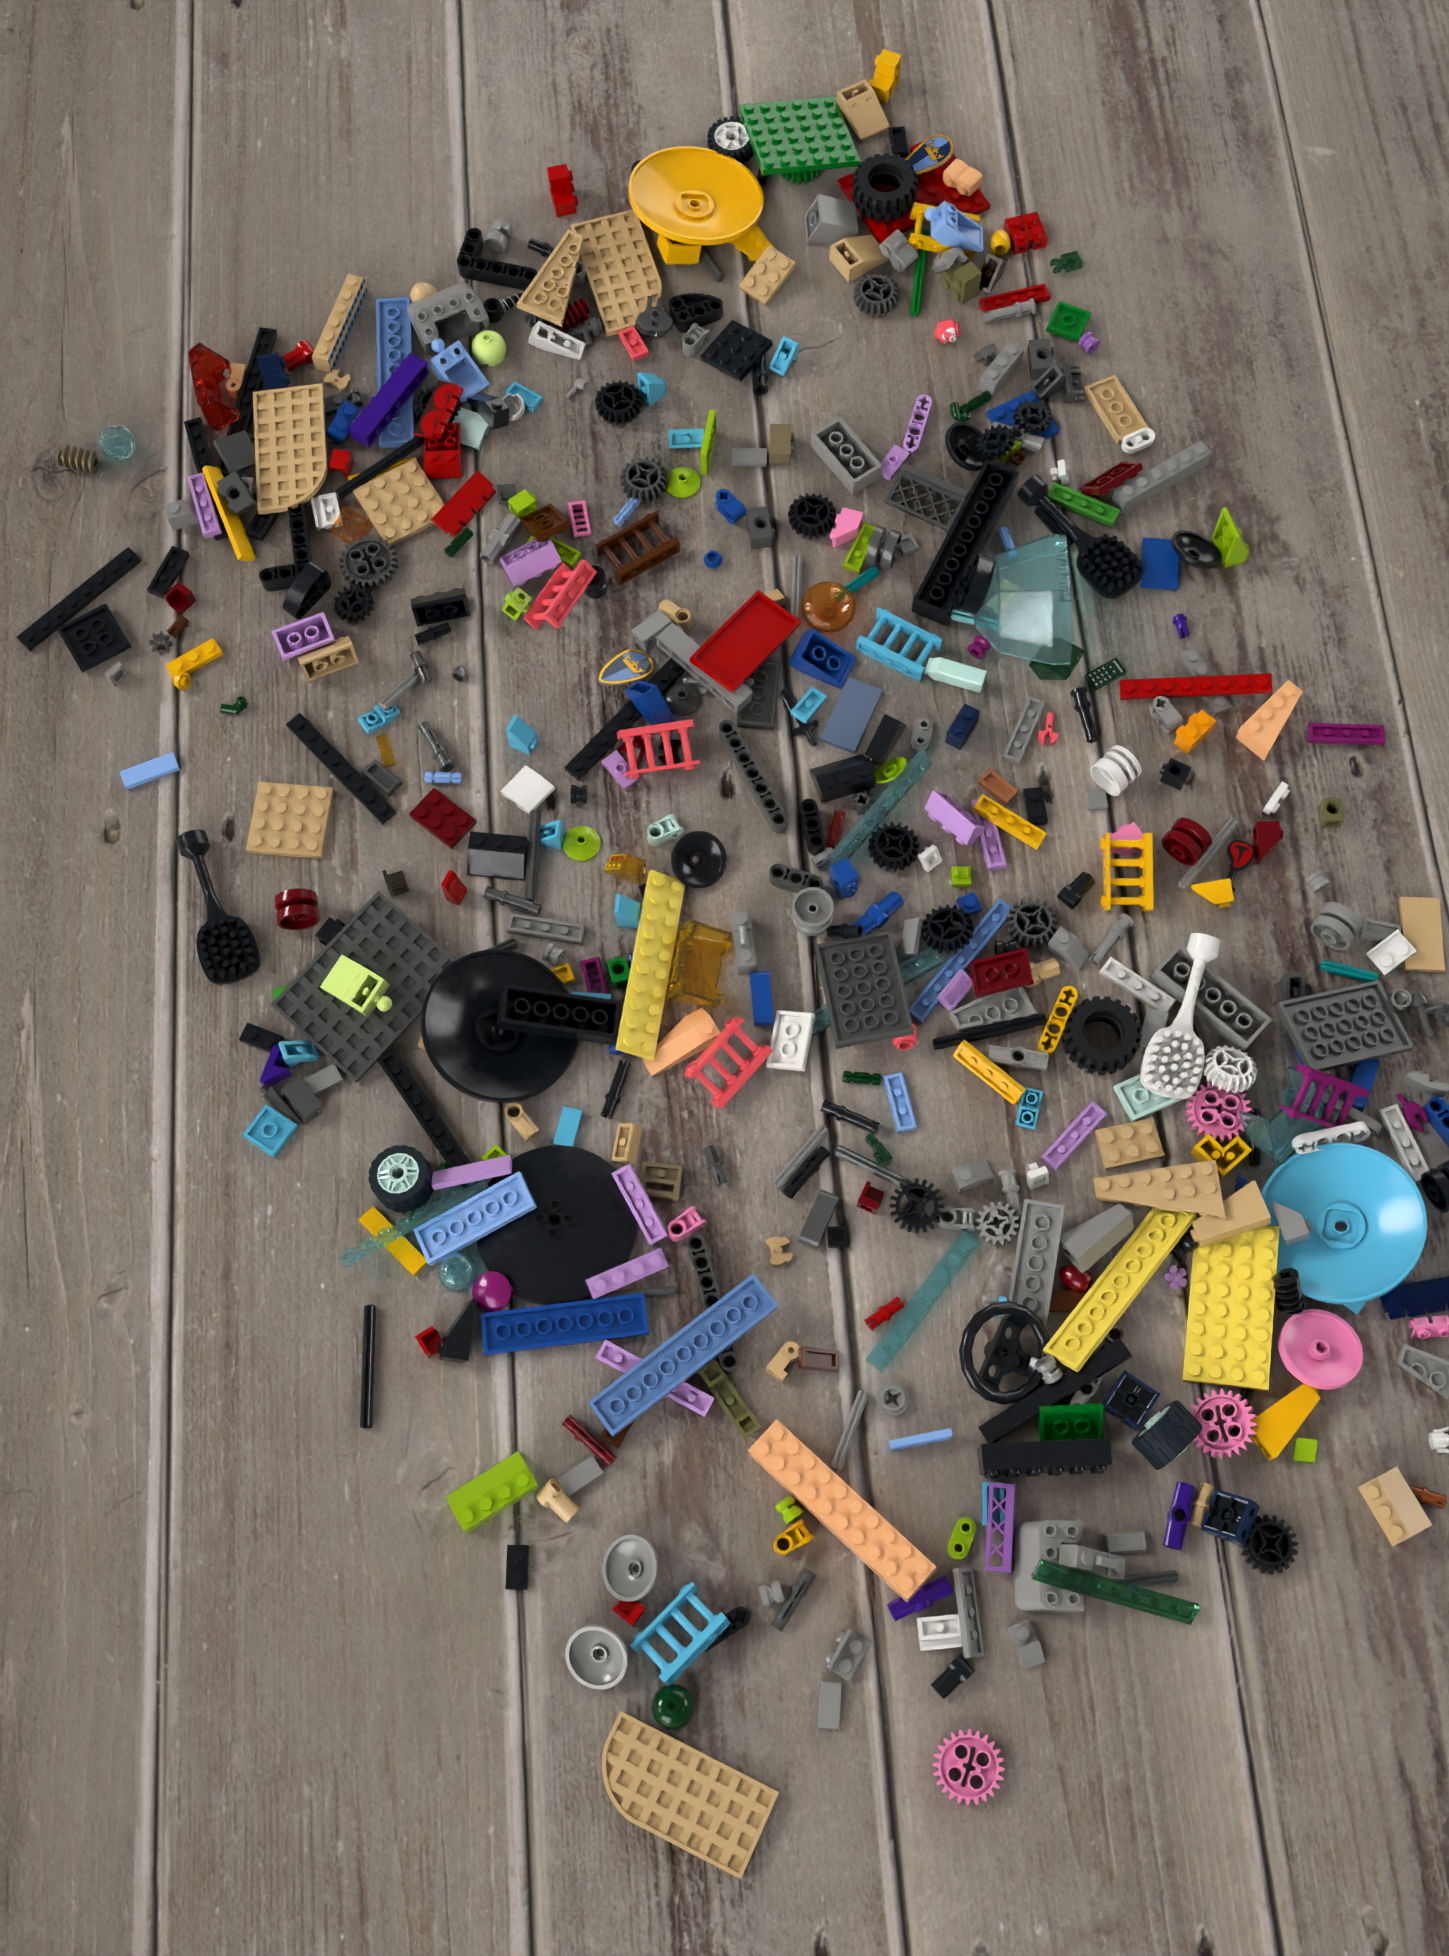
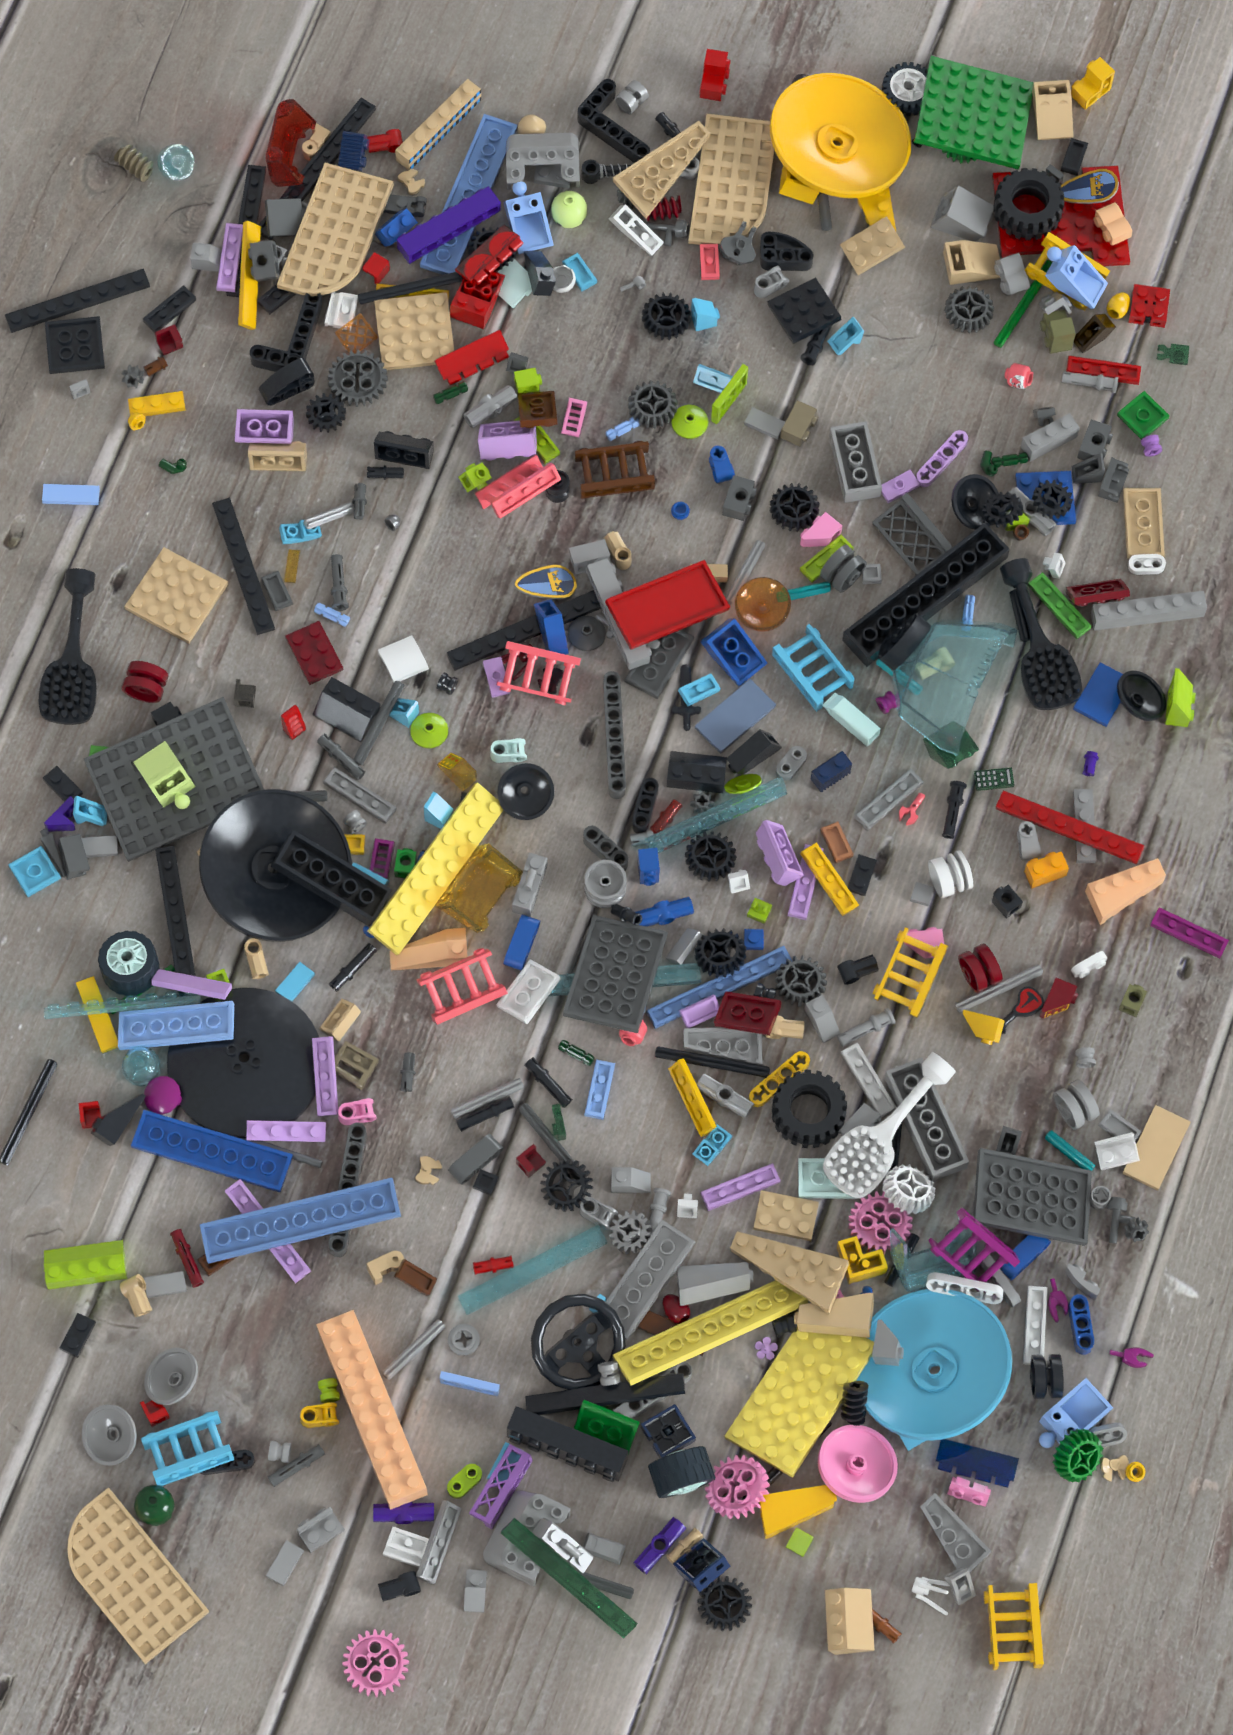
camera: 20 degrees right, 0 degrees up
medium azure slope [506,715,539,755] -> none
olive slope [698,1359,762,1440] -> none

